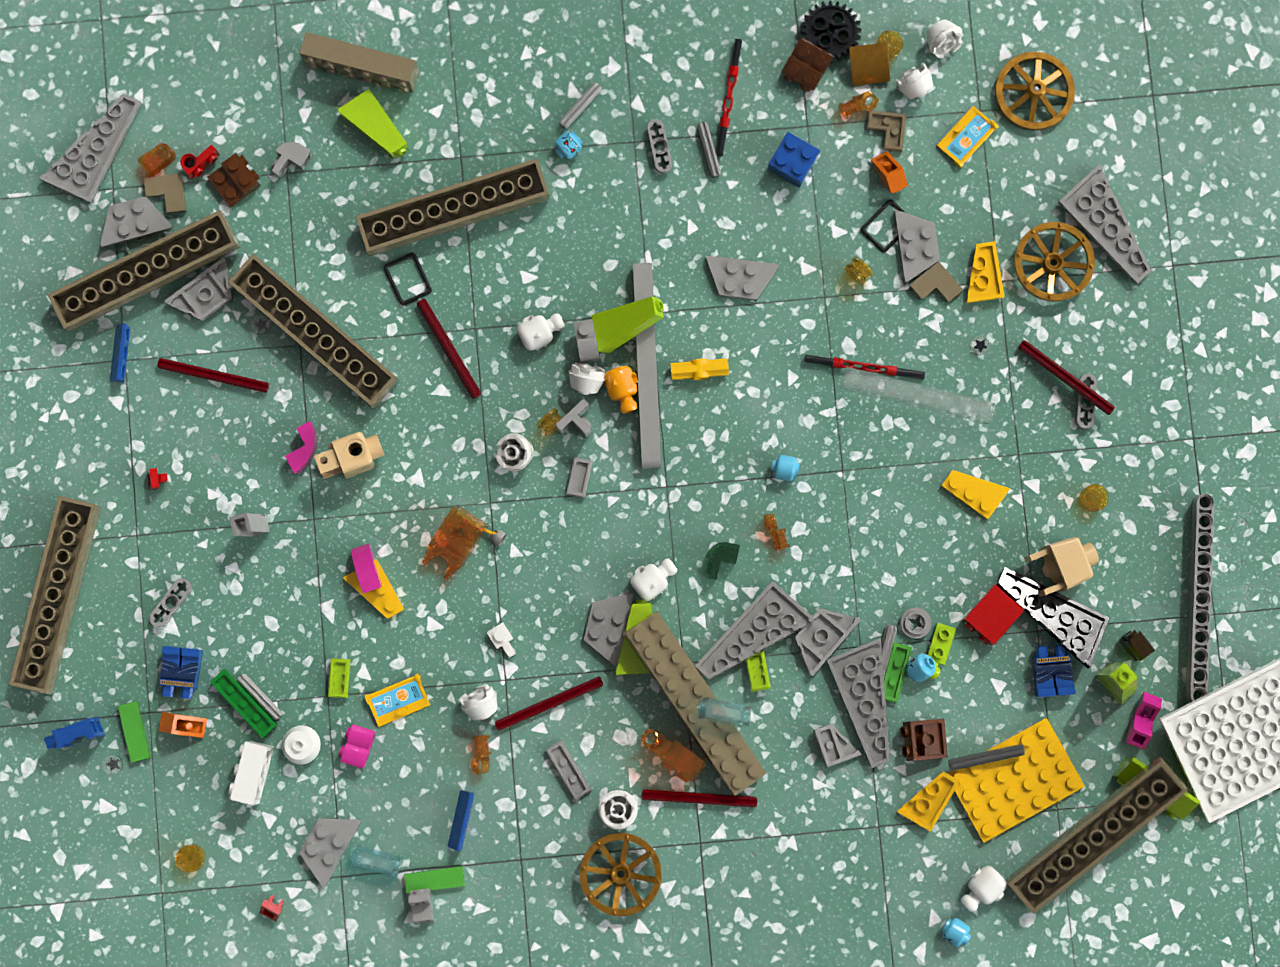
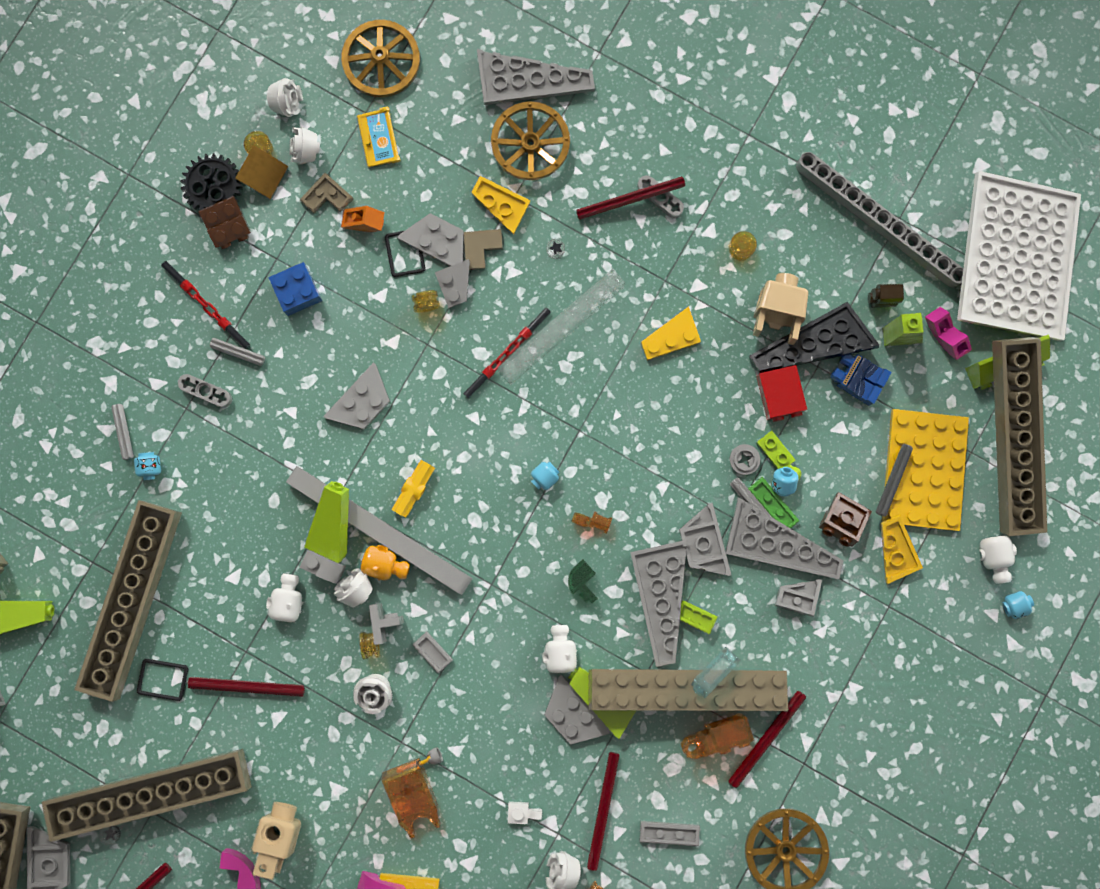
camera: 60 degrees left, 0 degrees up
white cone [599,790,638,829] -> none
clear orange connector [838,91,879,119] -> none
none -> light grey wing [435,259,470,308]

